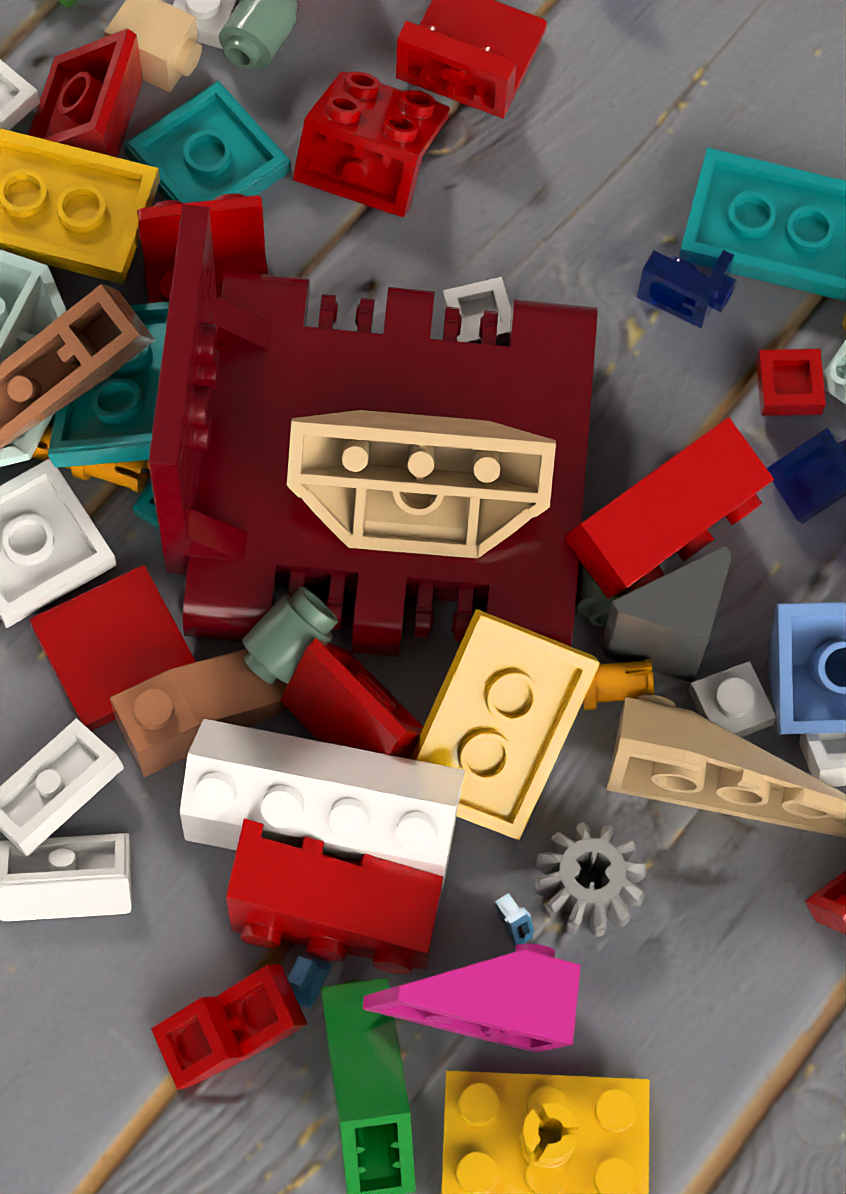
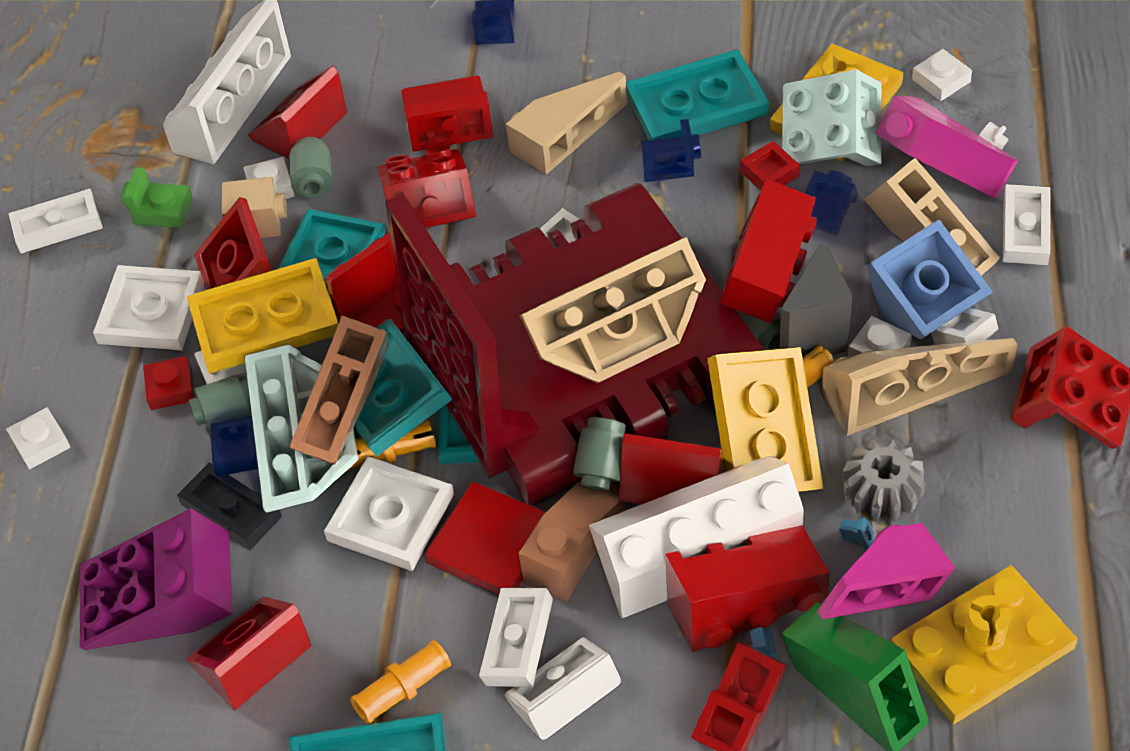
camera: 25 degrees left, 15 degrees down
none -> tan slope [506,72,627,175]

